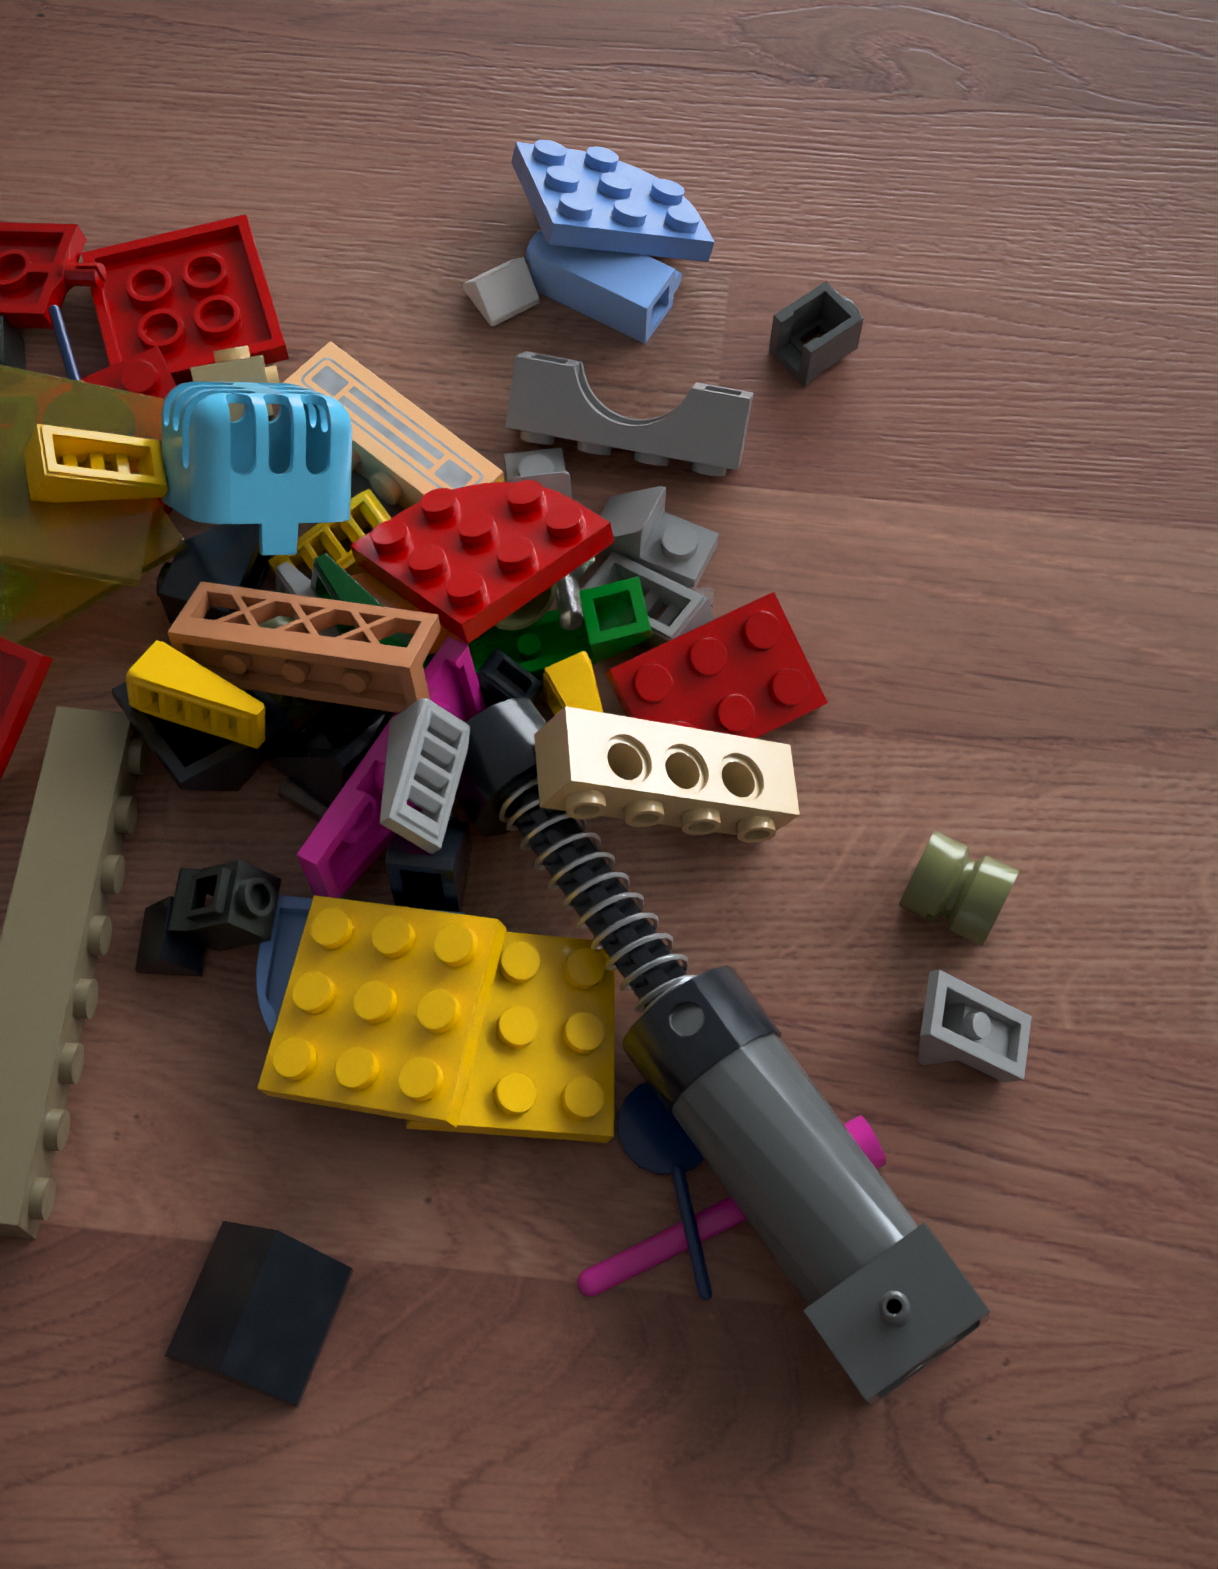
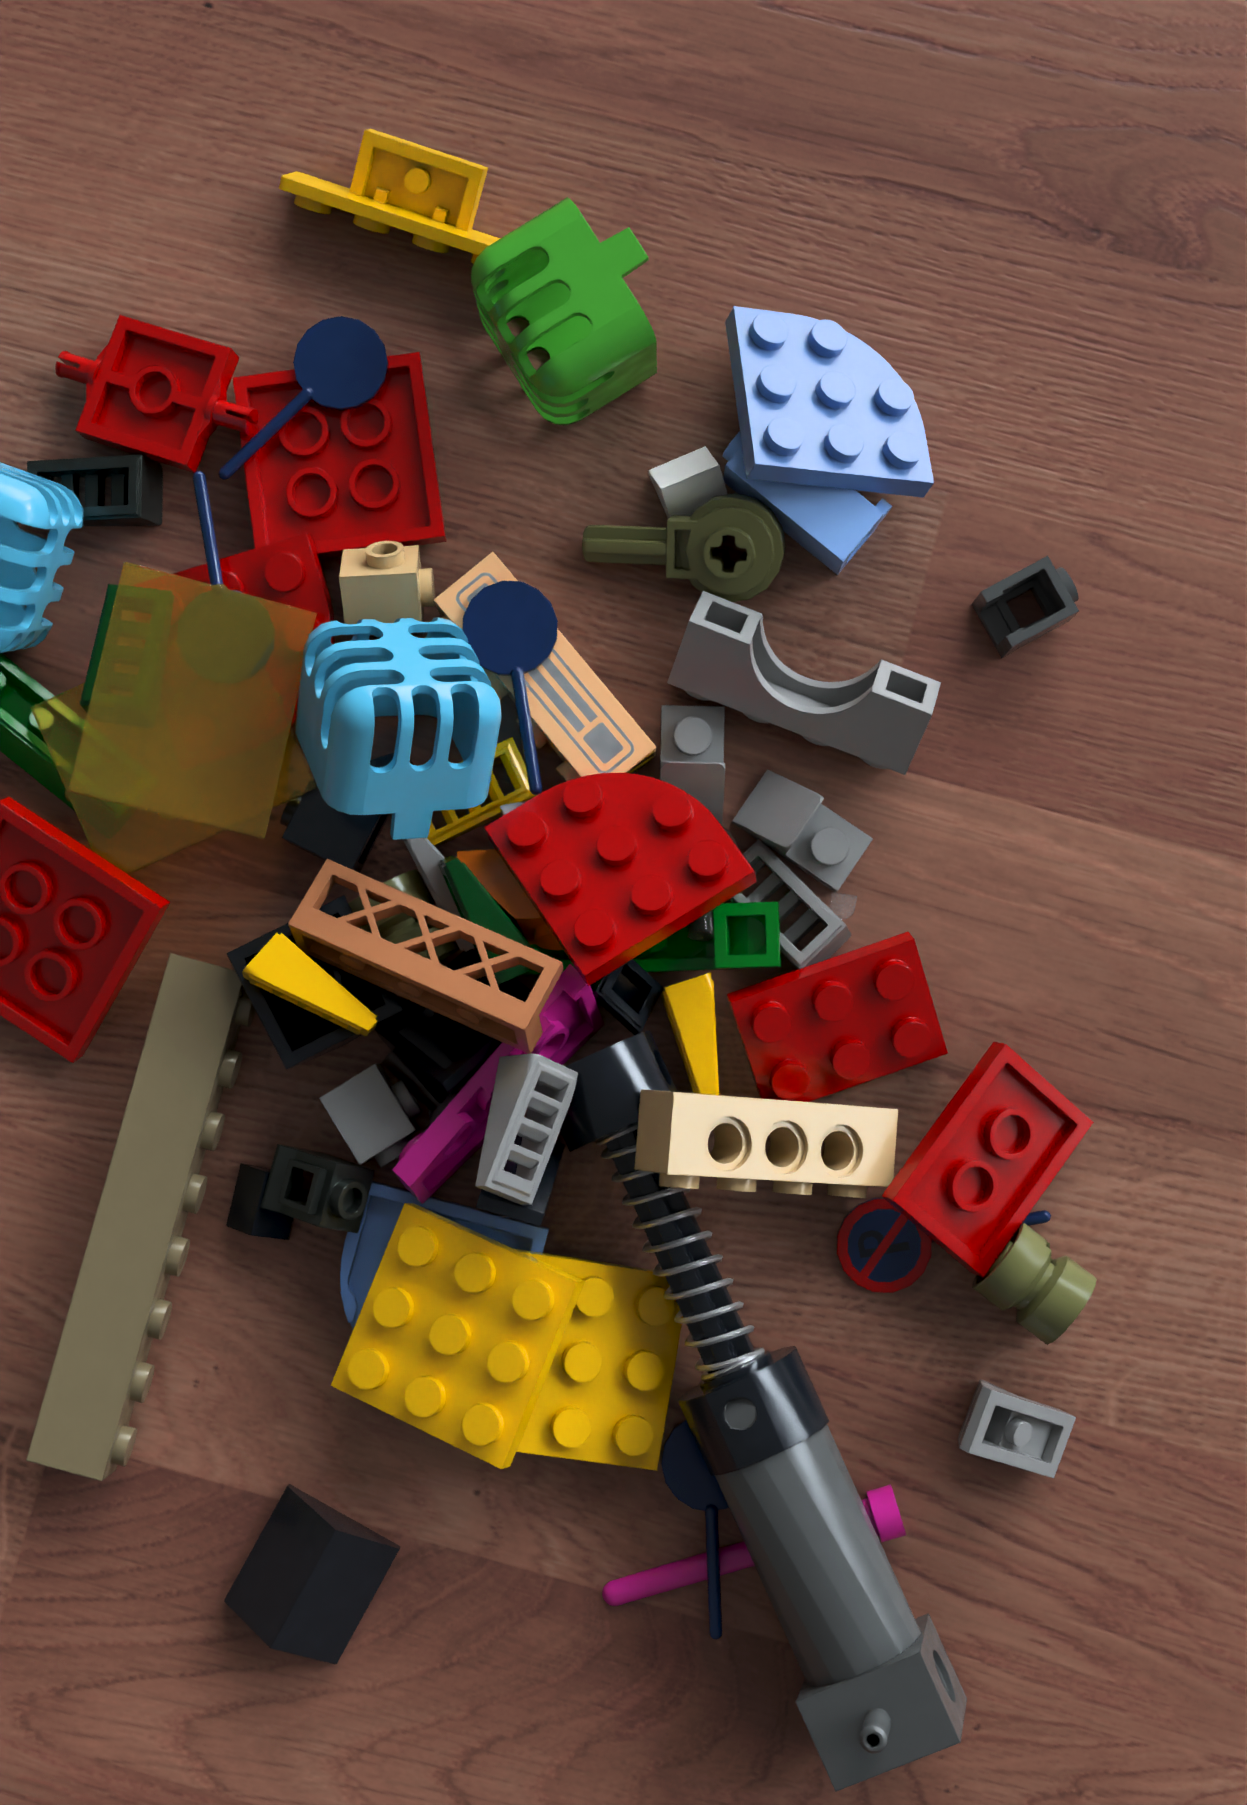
camera: 10 degrees right, 20 degrees up
yellow slope [24,424,168,503] -> none
none -> dark blue piece [218,316,388,480]
none -> yellow bracket [279,129,500,264]
none -> light grey brick [319,1064,422,1168]
none -> dark blue piece [462,581,558,795]
none -> bright green piece [471,197,657,426]
none -> olive piece [582,493,786,602]
none -> piece [837,1198,1051,1293]
none -> red plate [882,1042,1094,1277]

